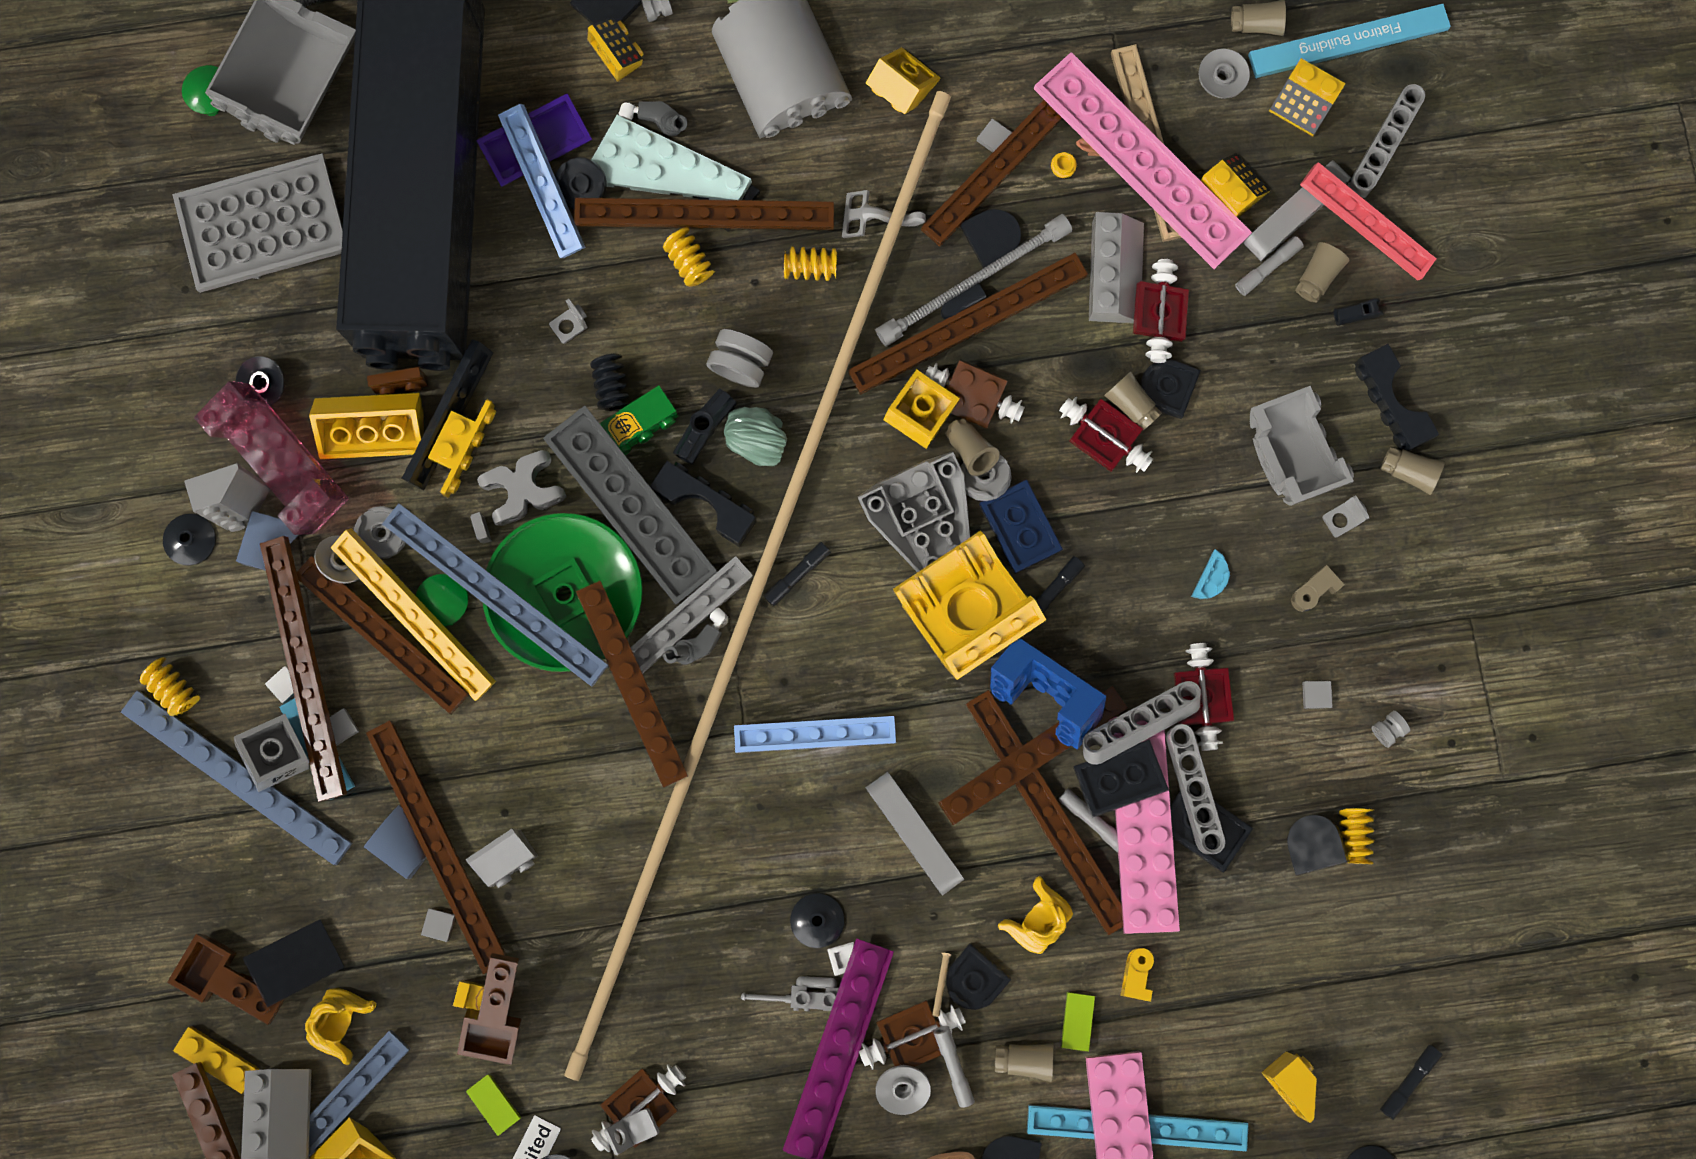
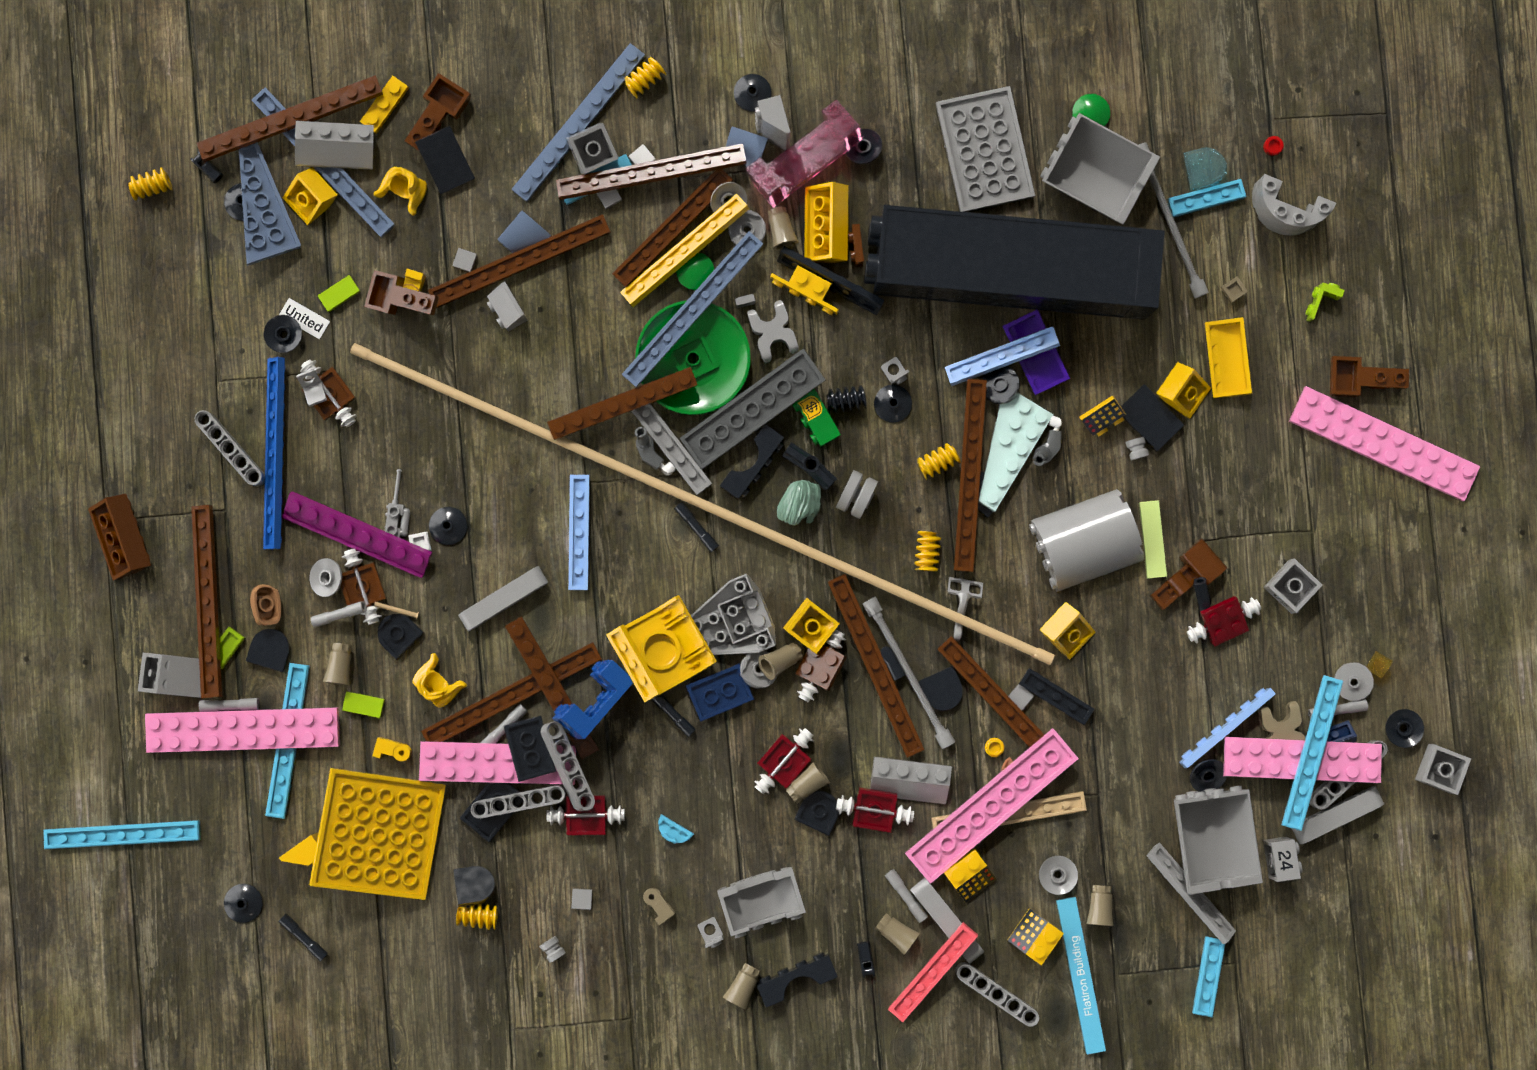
camera: 90 degrees right, 5 degrees up
none -> yellow plate [309,768,446,900]
none -> dark tan plant [768,206,799,250]
none -> black dish [874,385,912,423]
none -> black plate [1019,668,1094,725]

